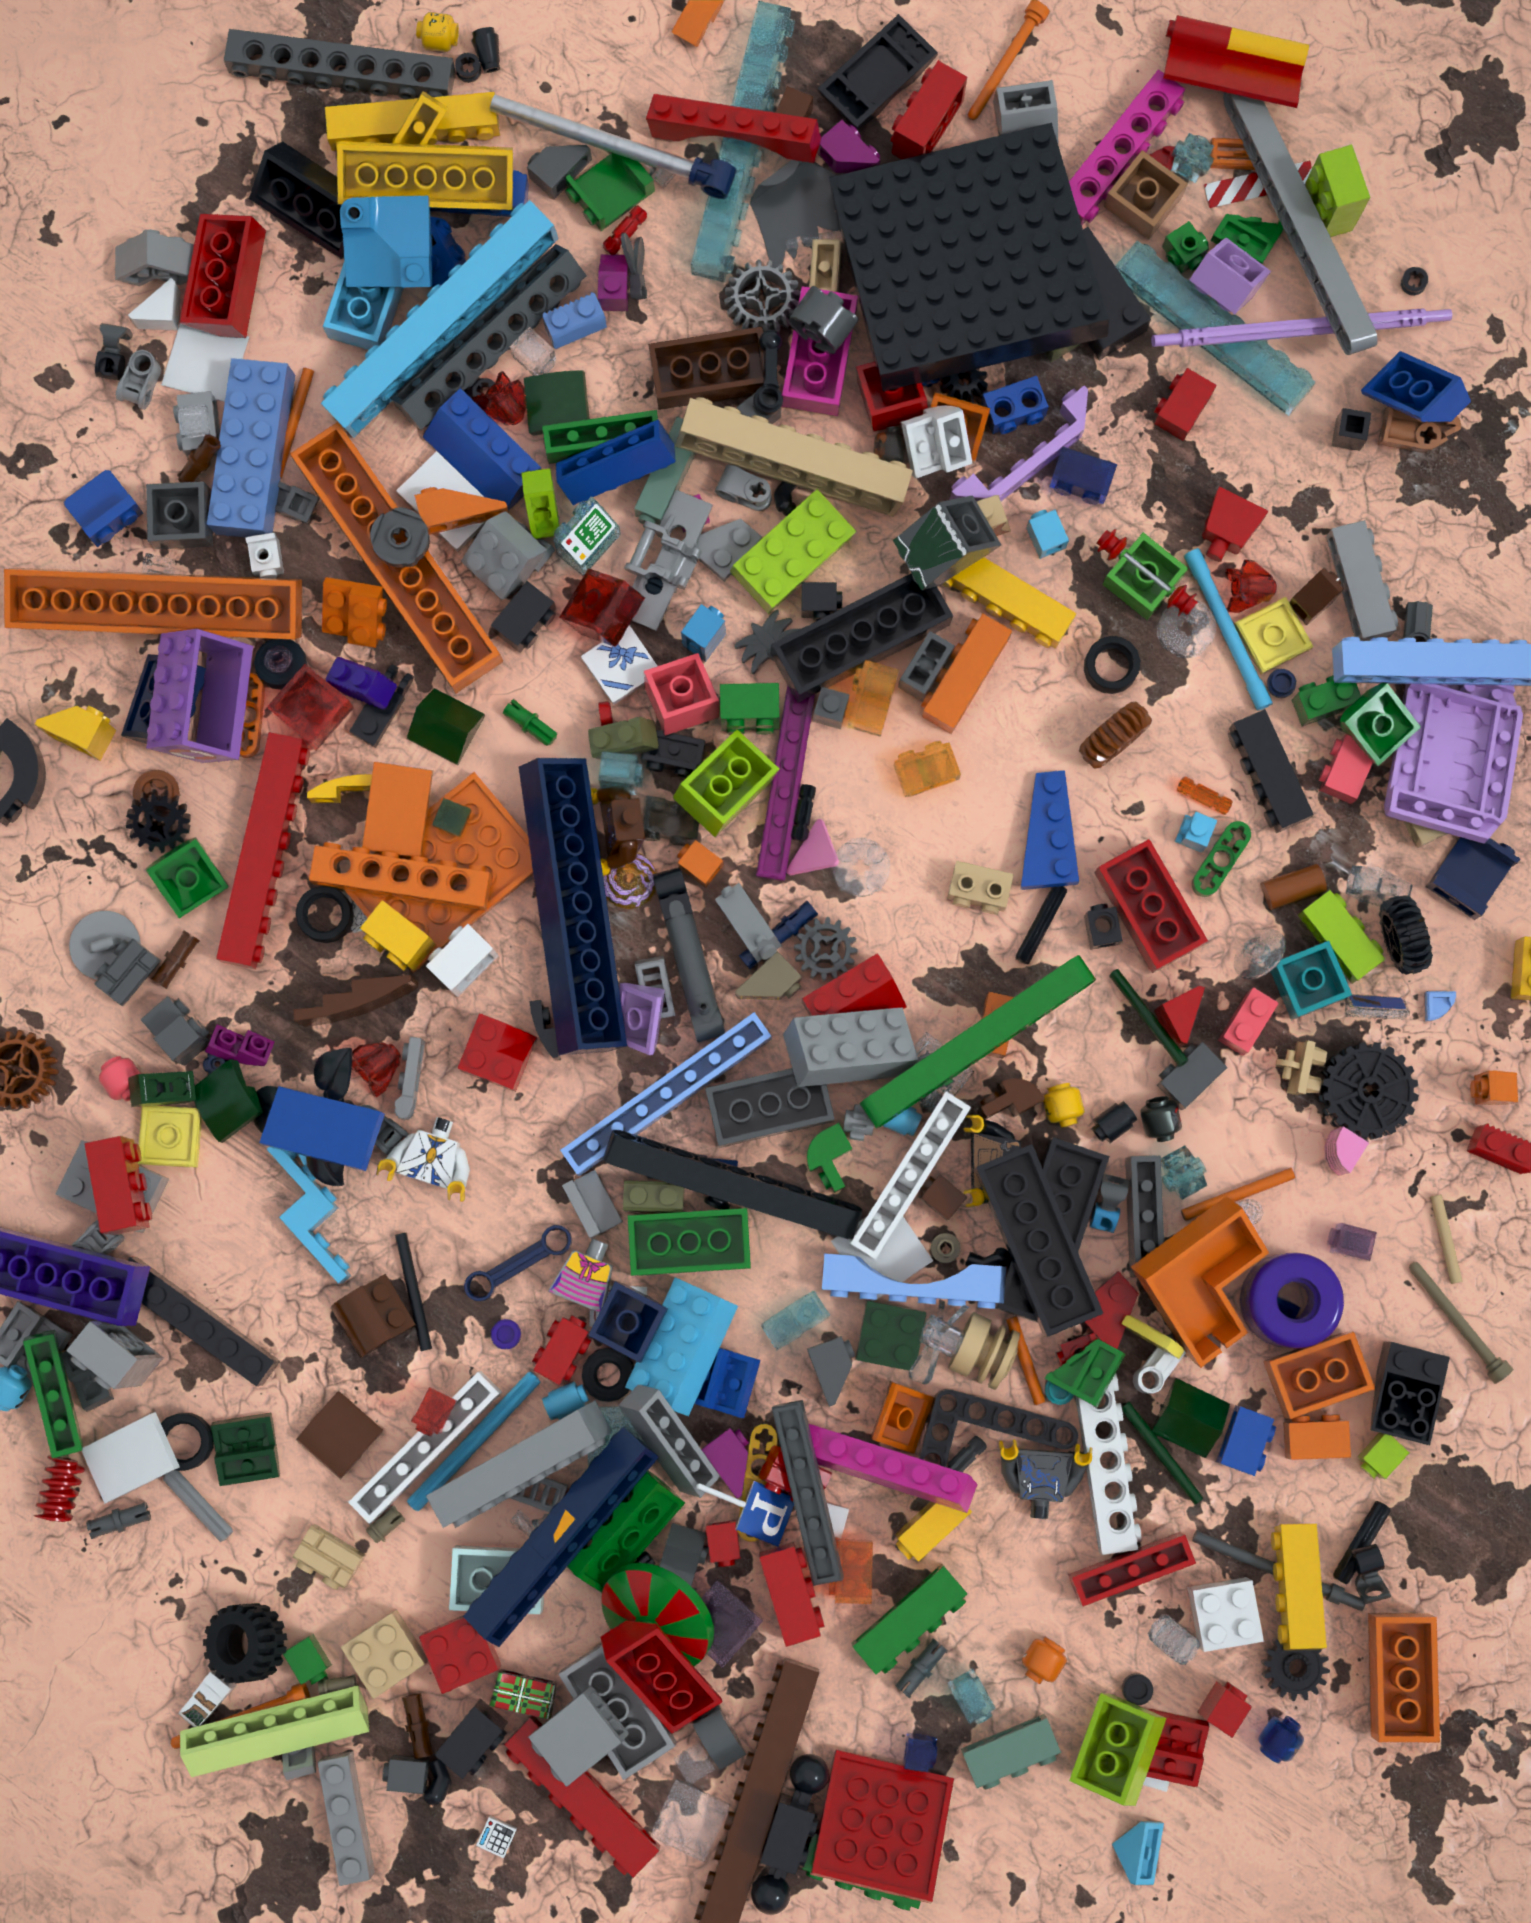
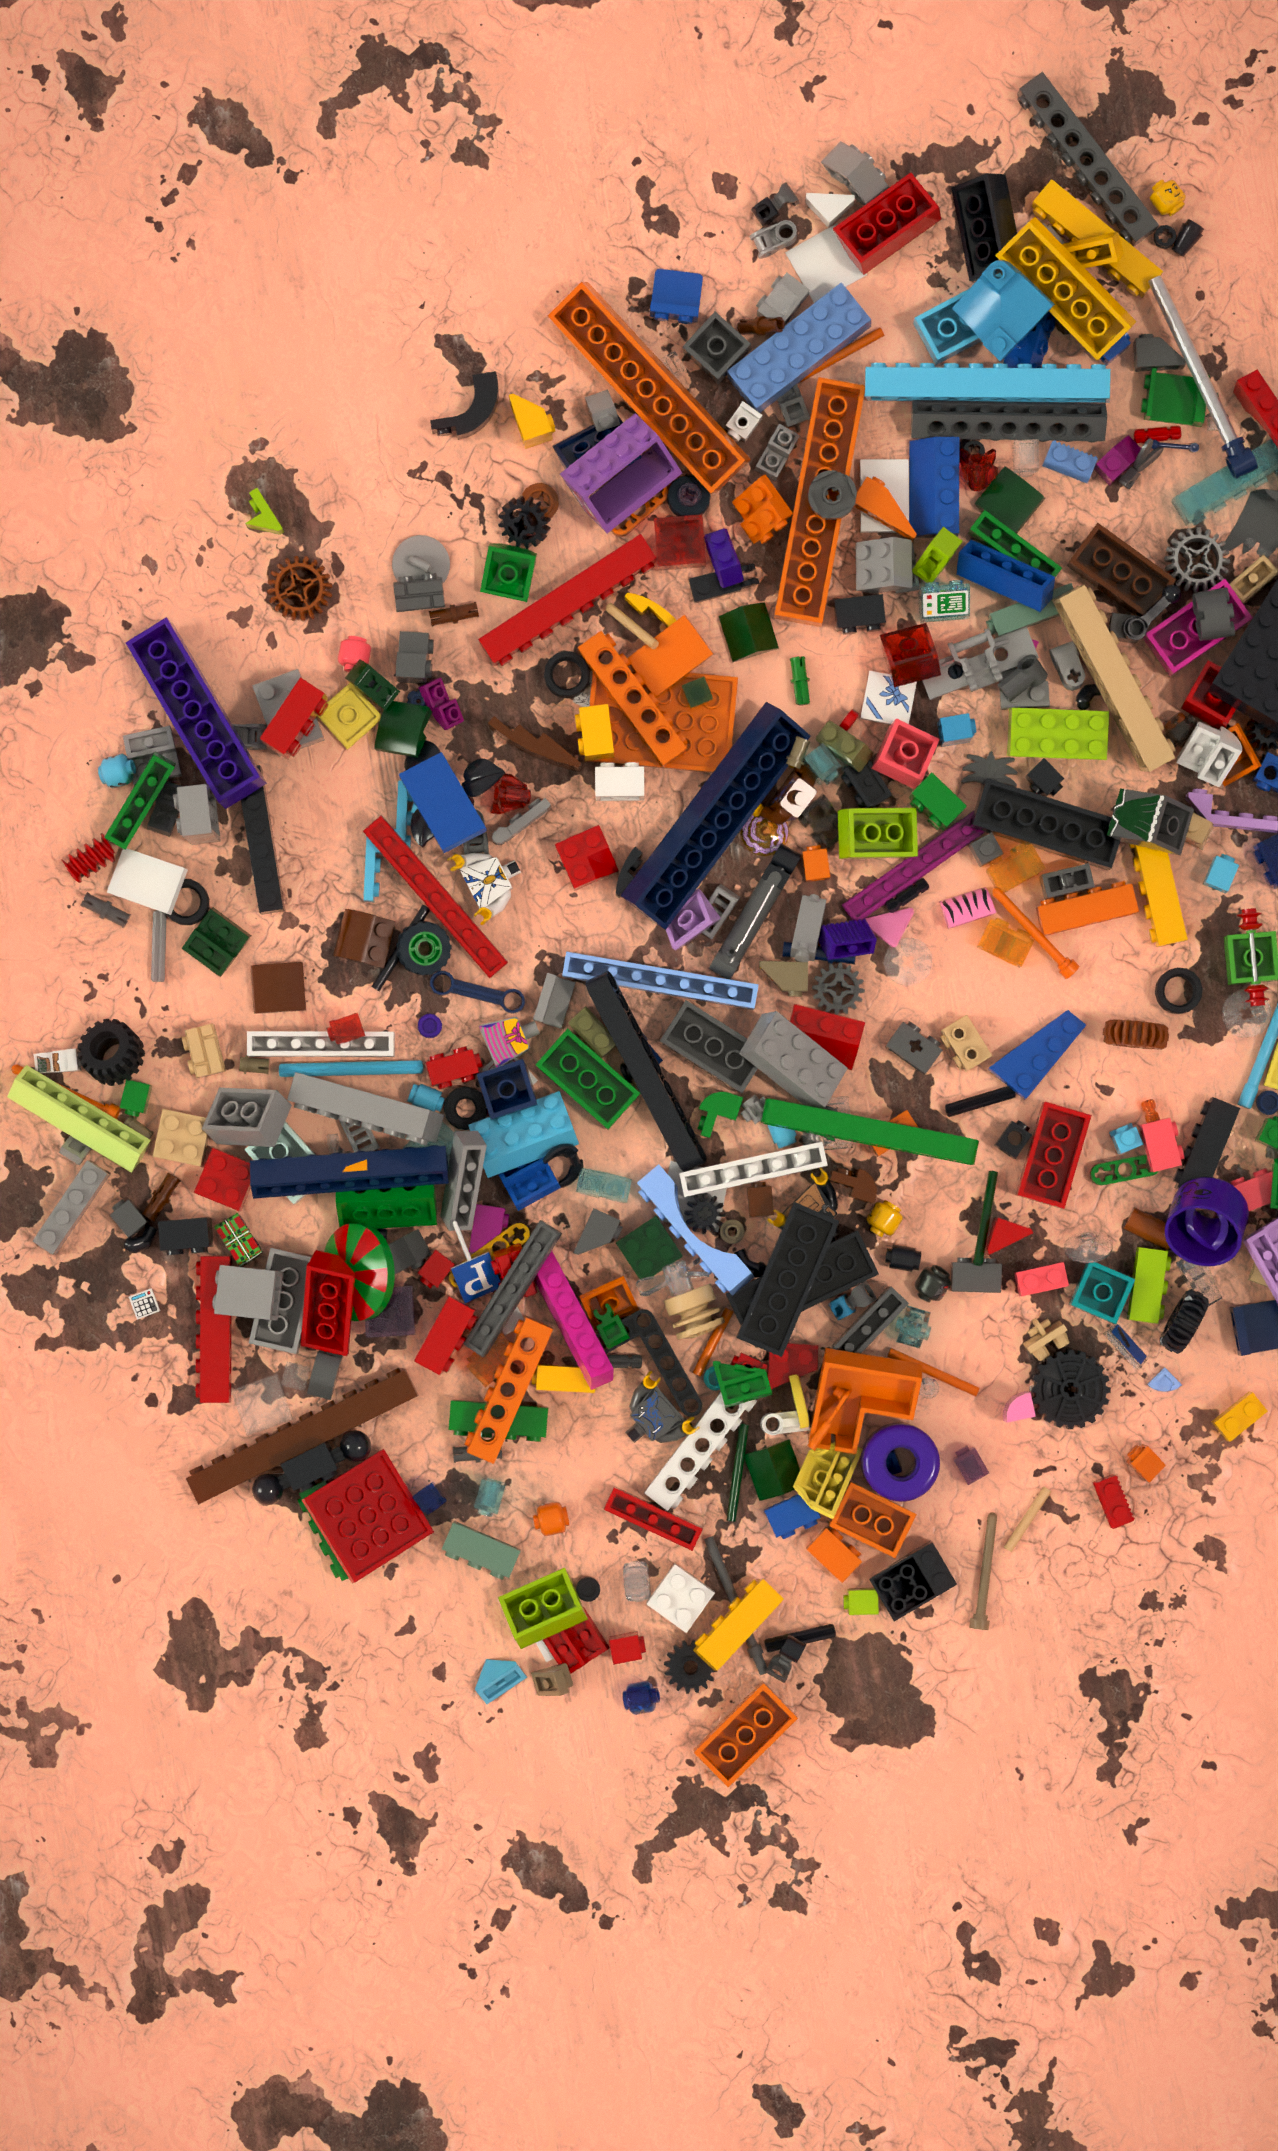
camera: 45 degrees right, 5 degrees up
none -> light grey brick [202,1087,292,1147]
none -> red tile [363,815,508,978]
none -> black wheel [396,921,452,975]
none -> orange brick [464,1315,553,1464]
none -> dark tan slope [531,1663,573,1696]
none -> black piece [543,1144,583,1188]
none -> light grey brick [585,389,620,432]
none -> green plate [593,1303,630,1349]
none -> tan bar [605,603,659,649]
none -> black gear [684,1193,725,1234]
none -> light grey slope [754,424,800,481]
none -> dark tan pin [786,736,811,769]
none -> light yellow wedge [793,1442,863,1519]
none -> orange piece [807,1387,852,1451]
none -> dark purple brick [819,919,877,960]
none -> dark grey brick [885,1021,943,1075]
none -> bright pink brick [940,887,996,929]
none -> orange piece [992,888,1080,979]
none -> dark grey piece [997,654,1048,702]
none -> coral brick [1139,1118,1184,1172]
none -> dark blue hinge [1152,440,1199,453]
none -> dark purple piece [1165,1177,1249,1266]

